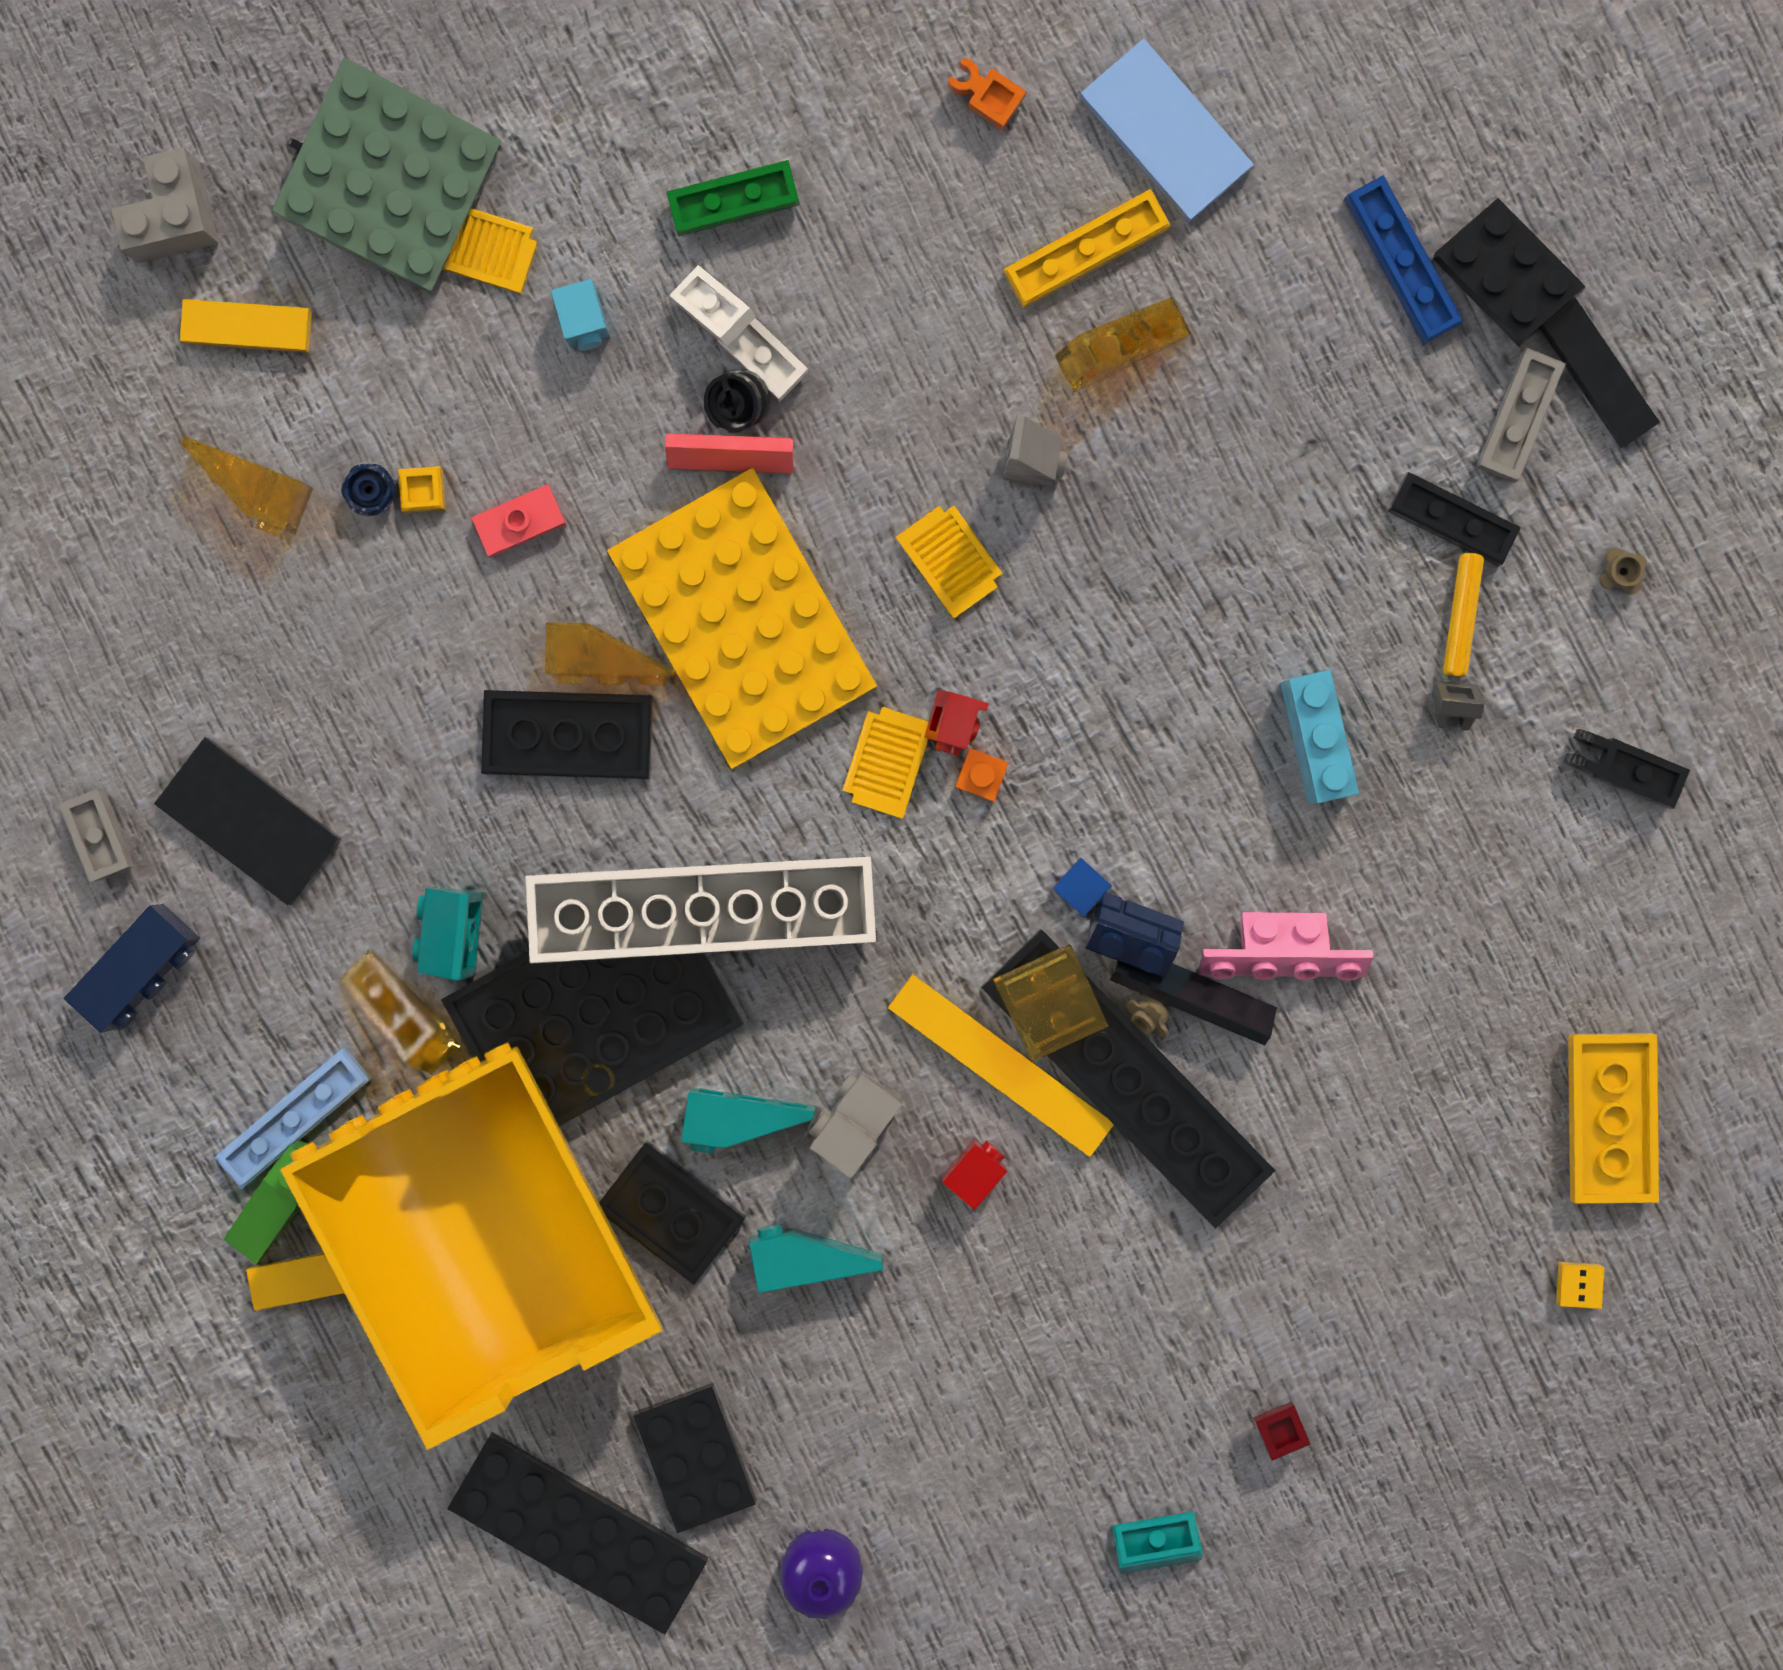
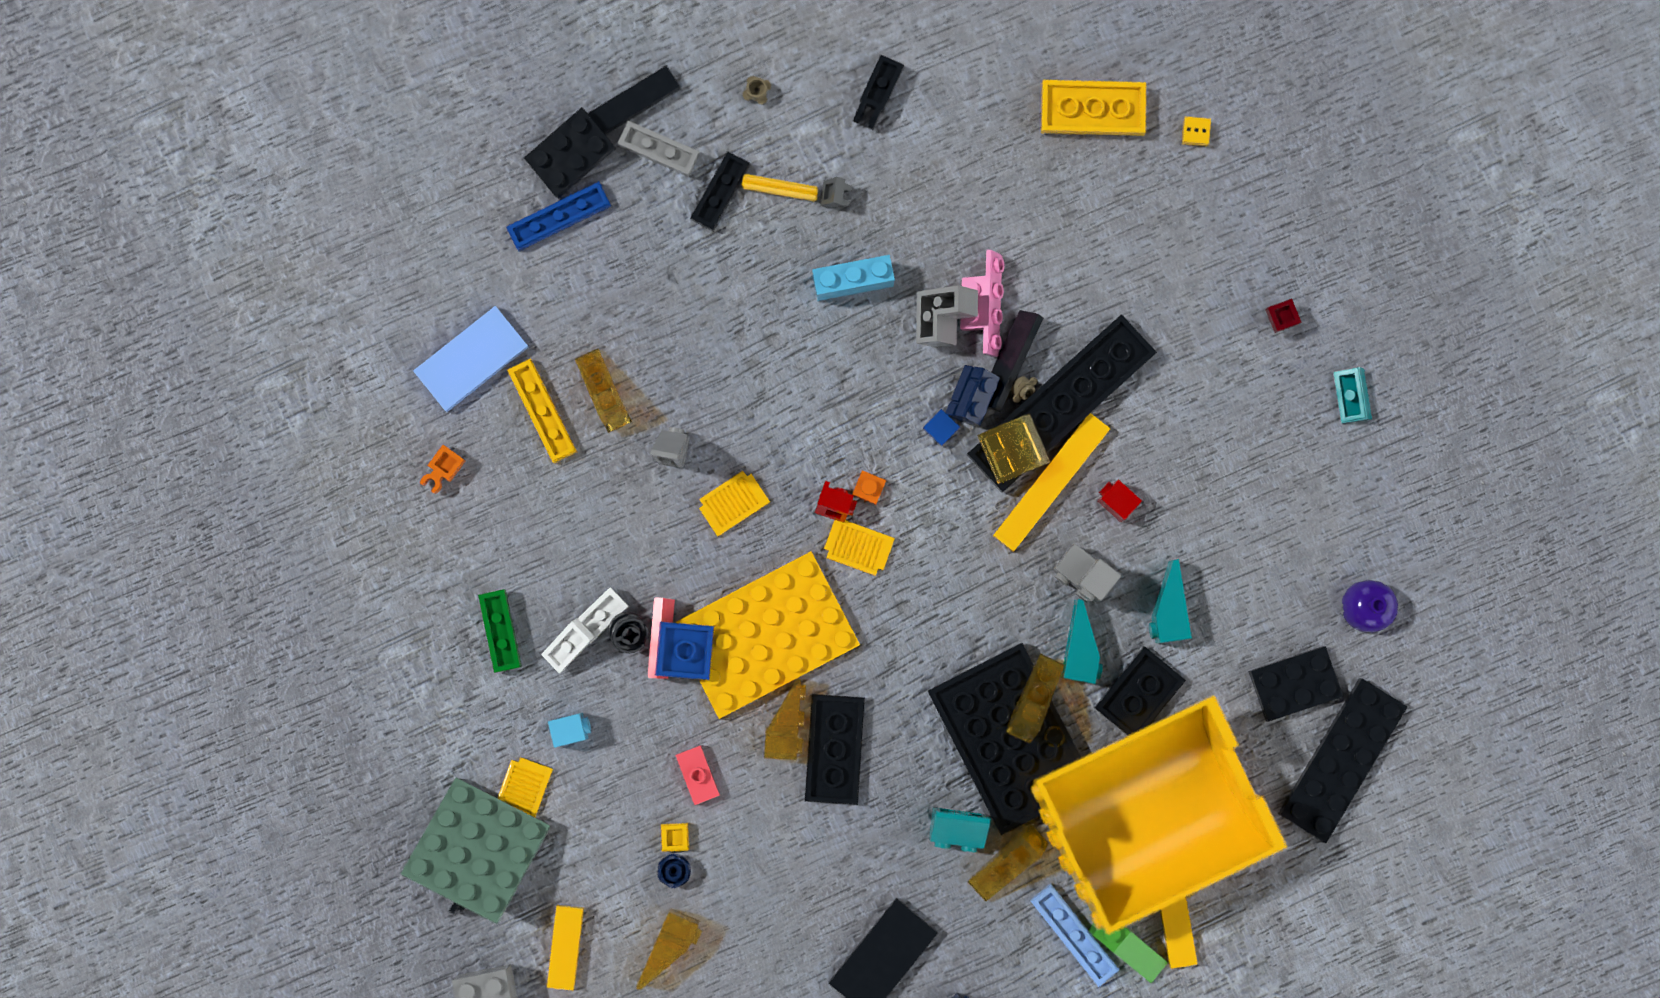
camera: 85 degrees left, 5 degrees down
white brick [525,857,876,964] -> none
none -> blue tile [655,622,714,680]
none -> light grey brick [916,285,978,348]
none -> clear yellow slope [1006,653,1064,743]

